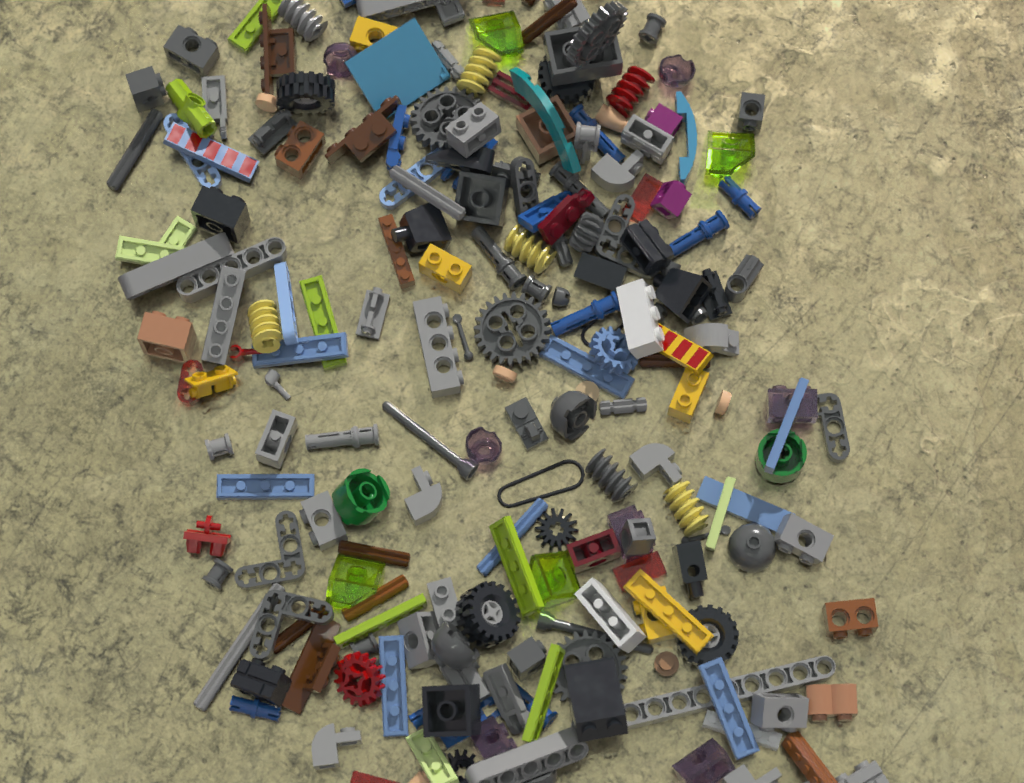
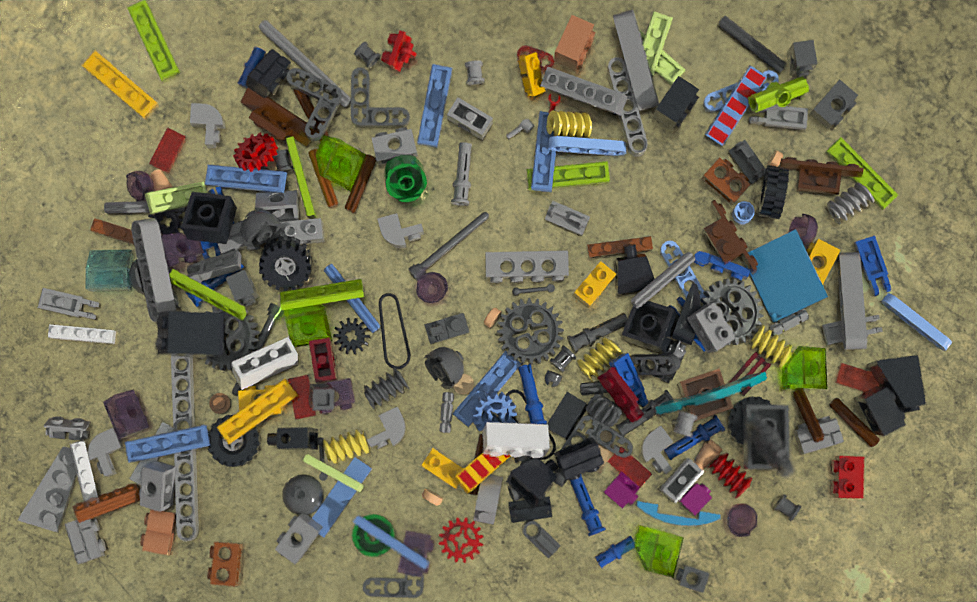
camera: 100 degrees right, 10 degrees up
none -> red gear [439,517,484,563]
none -> light blue wheel [732,201,755,225]

